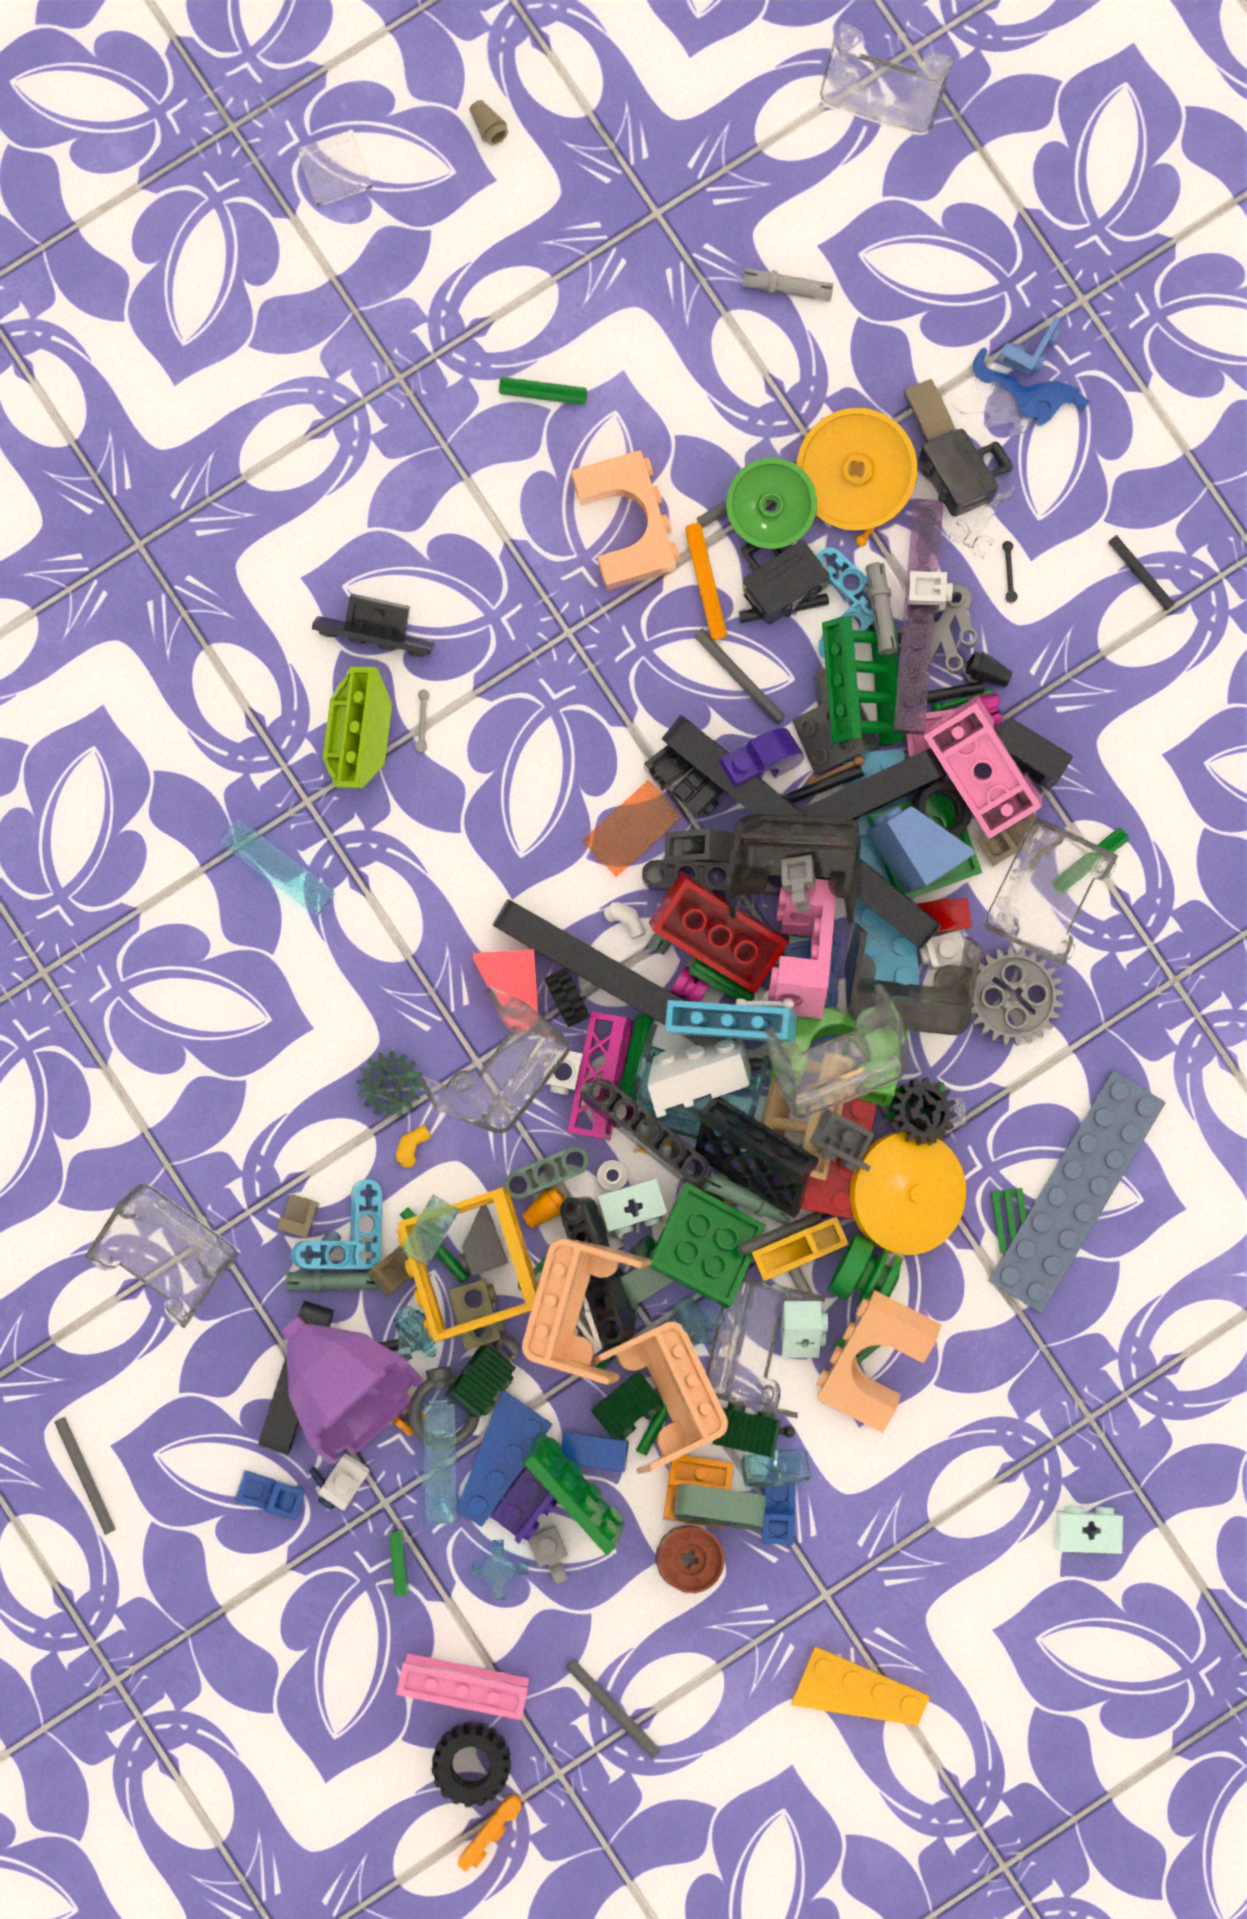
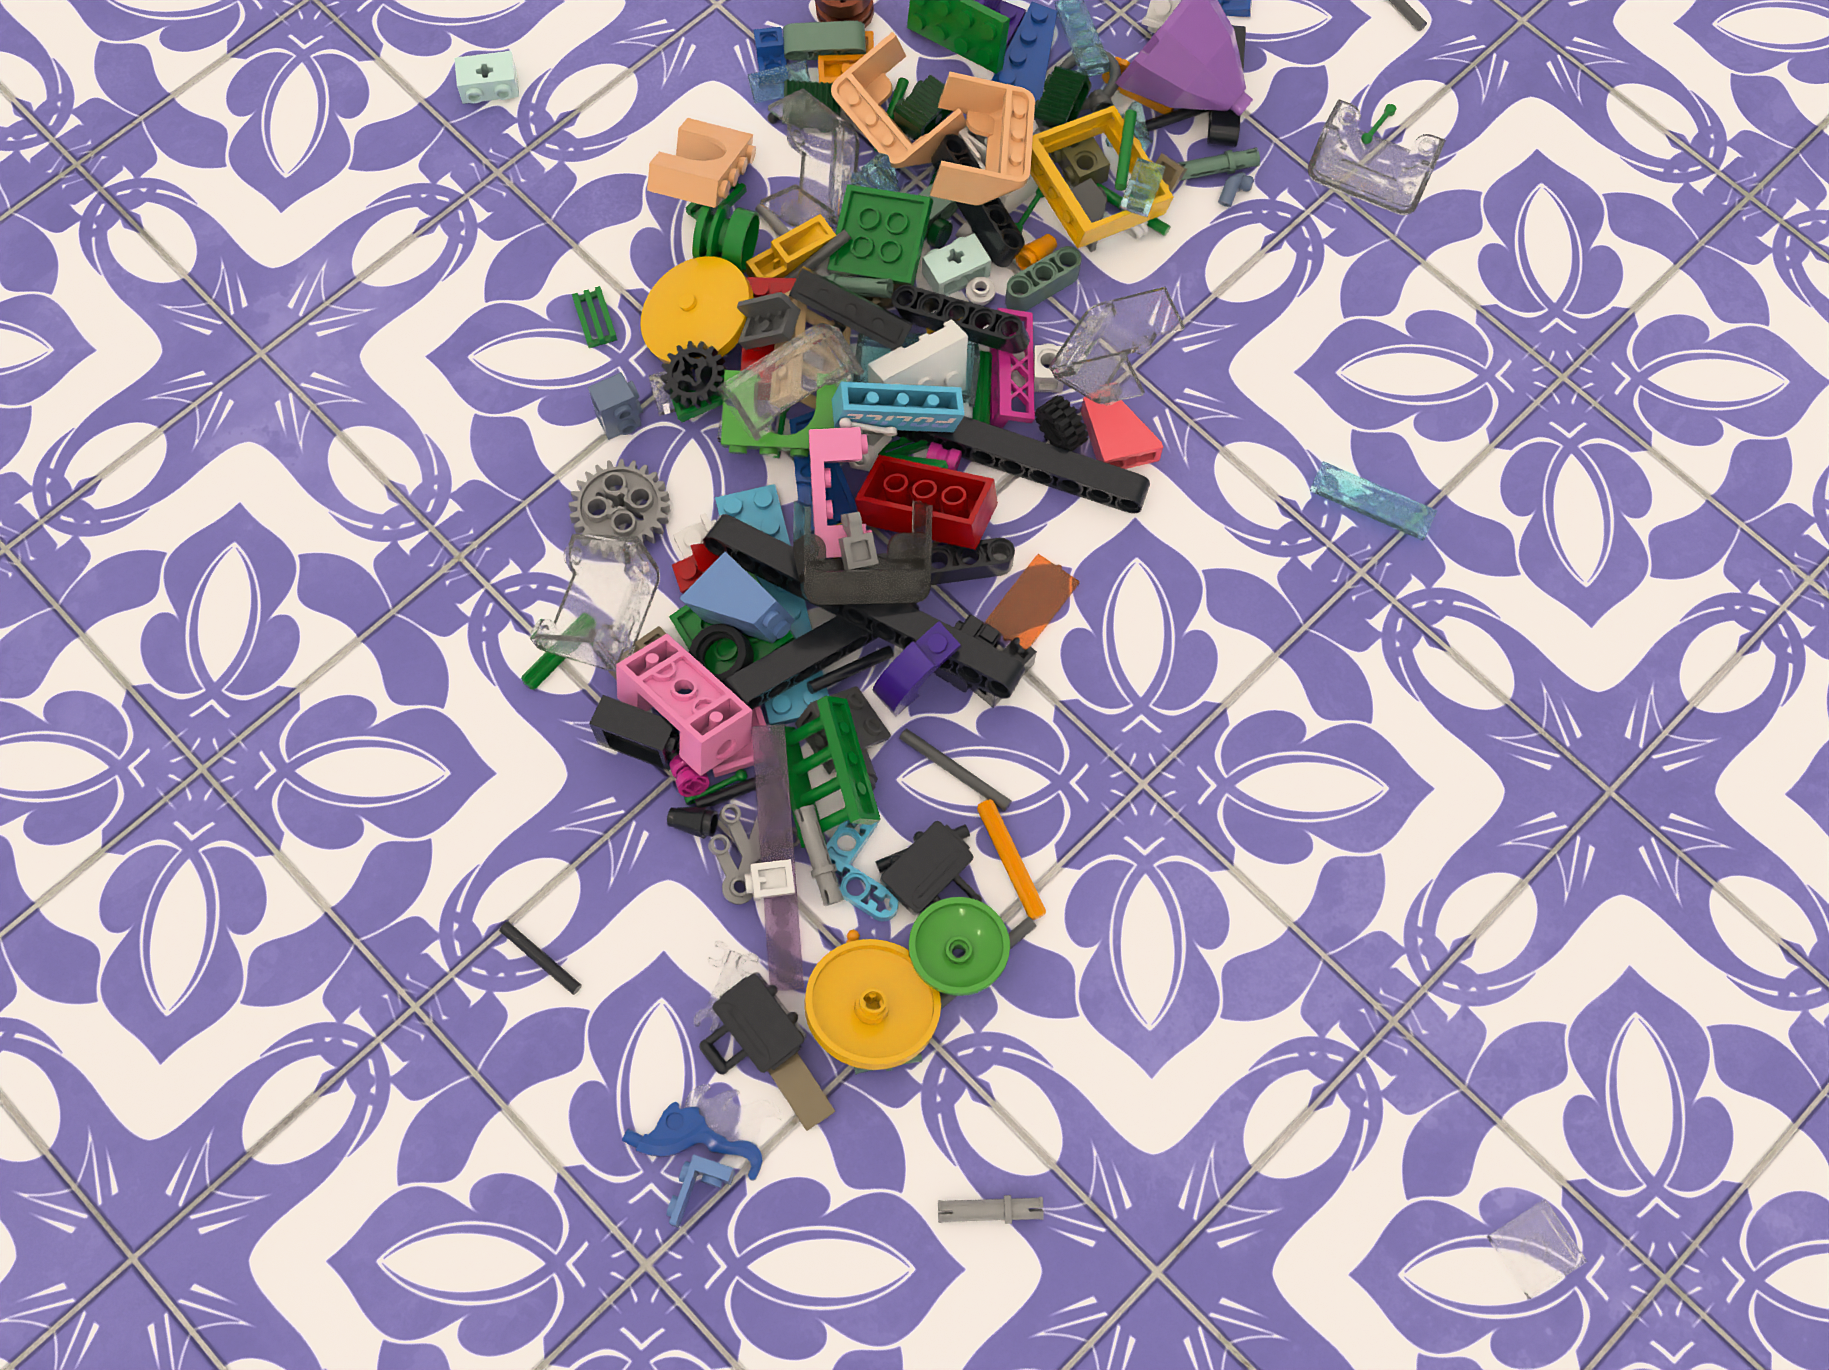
camera: 170 degrees right, 15 degrees down
dark tan panel [277,1194,320,1238] -> none
medium azure beam [291,1179,382,1269] -> none
black bracket [311,593,435,657] -> none
lime wedge [322,667,392,789] -> none
clear green gear [356,1051,424,1118] -> none
yellow arm [395,1125,432,1168] -> none
light grey hinge [415,689,430,753] -> none
dark tan cone [469,100,509,146] -> none
green axle [498,377,588,405] -> none
blue slope [561,1432,629,1472] -> none
light nougat arch [571,450,680,591] -> none
white arm [604,902,646,939] -> none
dark grey slope [664,829,735,863] -> none
light aqua brick [781,1301,828,1358] -> none
medium nougat hinge [807,755,865,785] -> none
clear smoke windscreen [845,922,982,1035] -> none
sand blue plate [988,1071,1166,1313] -> none
black hinge [1002,540,1018,604] -> none
none -> sand blue brick [588,372,643,440]
none -> green bar [1115,109,1137,191]
none -> green hinge [1361,104,1397,144]

